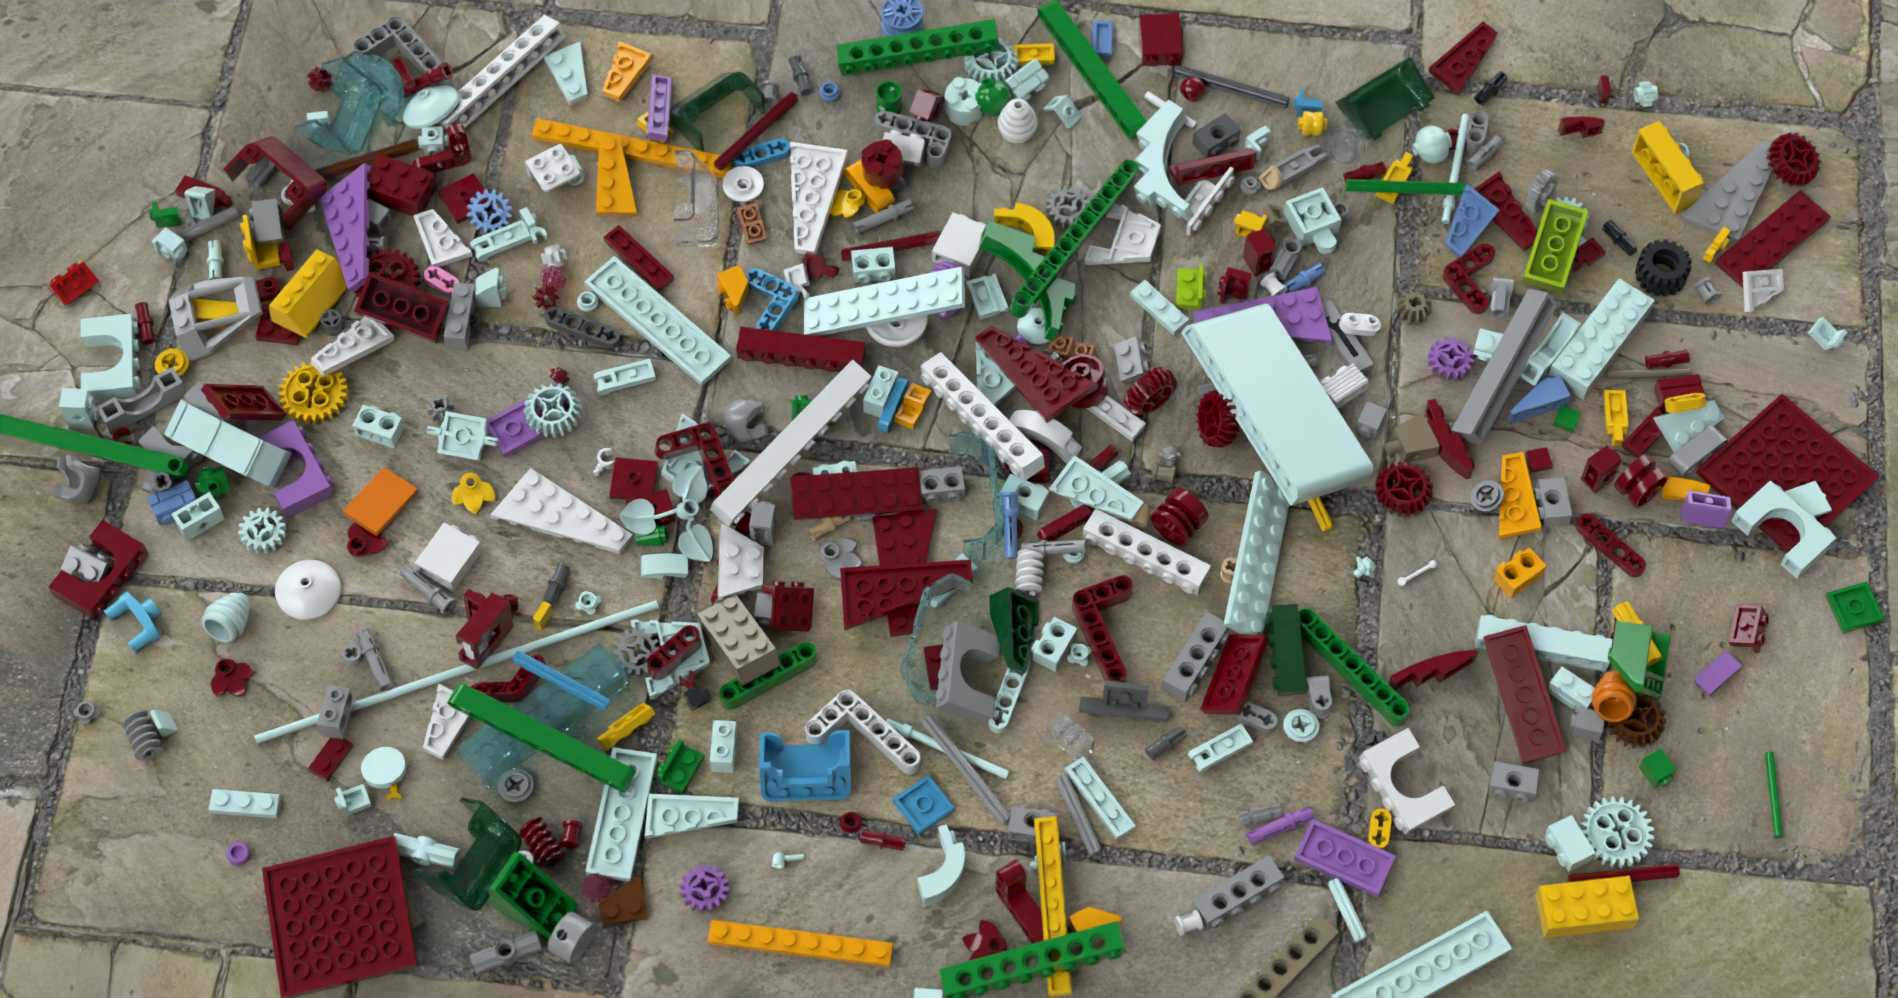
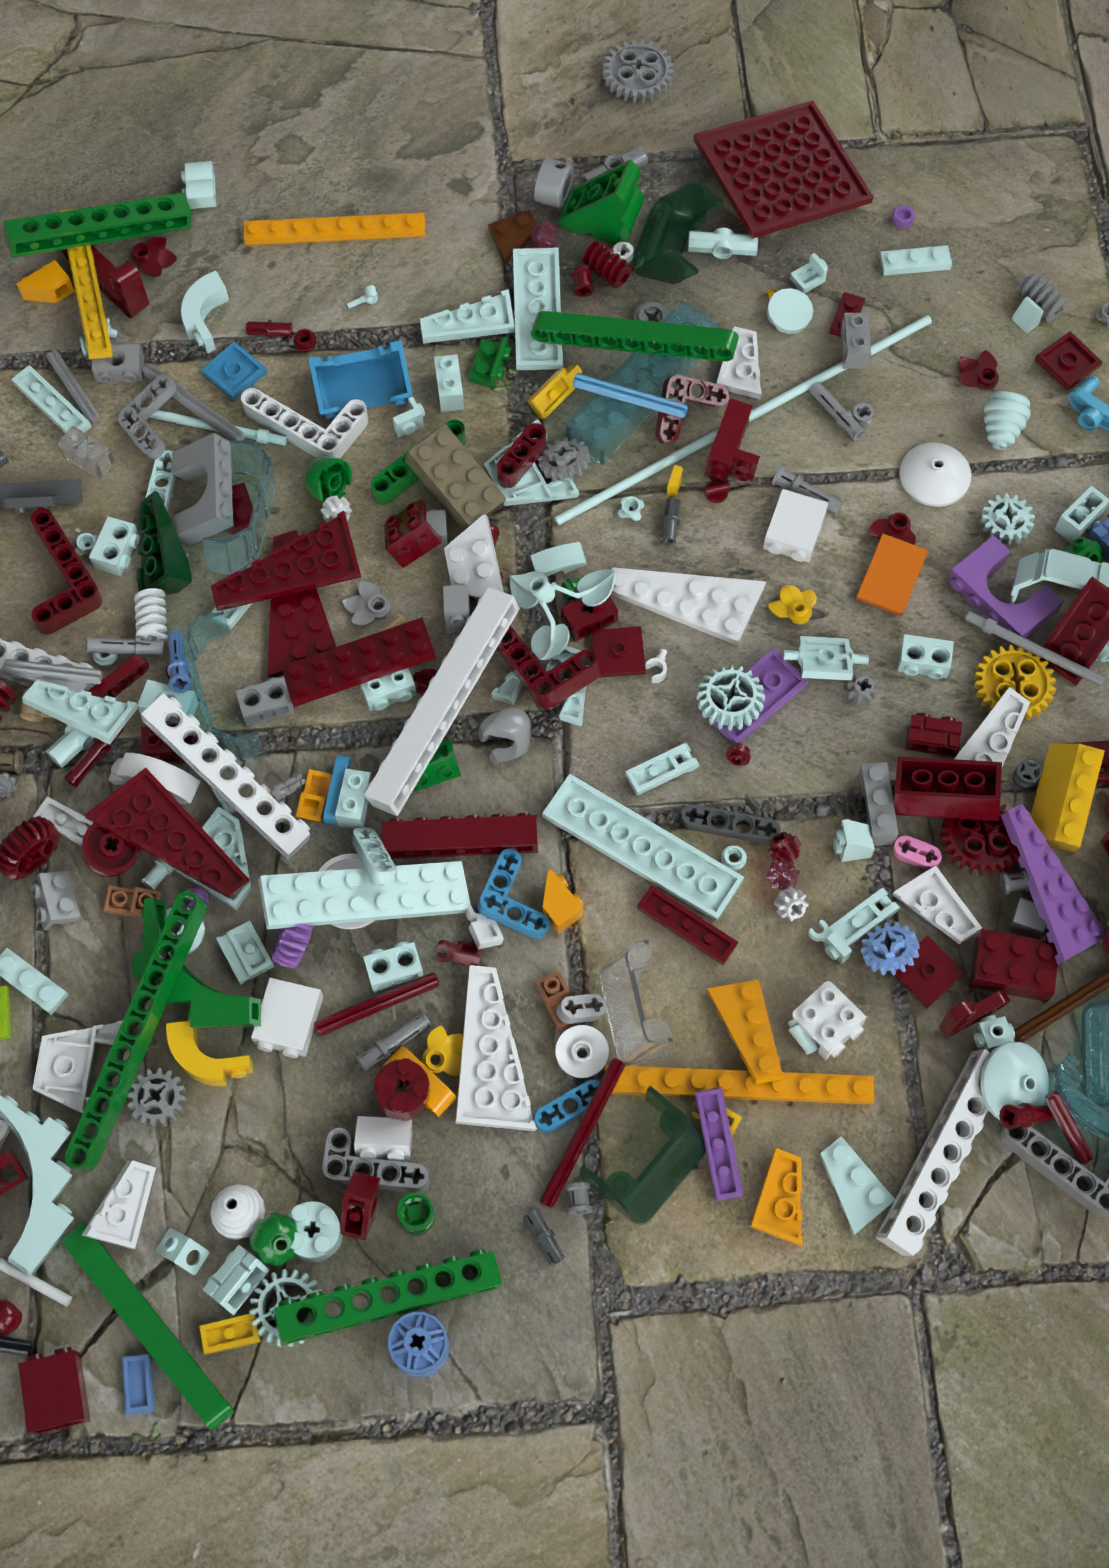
camera: 170 degrees right, 5 degrees up
black piece [679,670,712,712] -> none
medium lavender gear [680,863,729,914] -> none
medium blue plate [819,82,840,101] -> none
none -> light grey axle [3,659,103,684]
none -> white wing [82,1160,156,1249]
none -> light grey beam [118,374,177,459]
none -> light grey axle [271,773,306,799]
none -> green cylinder [305,455,352,503]
none -> white gear [320,495,352,523]
none -> light aqua beam [352,827,396,884]
none -> light aqua bracket [393,397,425,437]
none -> light grey beam [556,994,607,1024]
none -> dark red brick [905,713,962,757]
none -> light grey bar [965,611,1106,686]
none -> dark red plate [1035,331,1102,391]

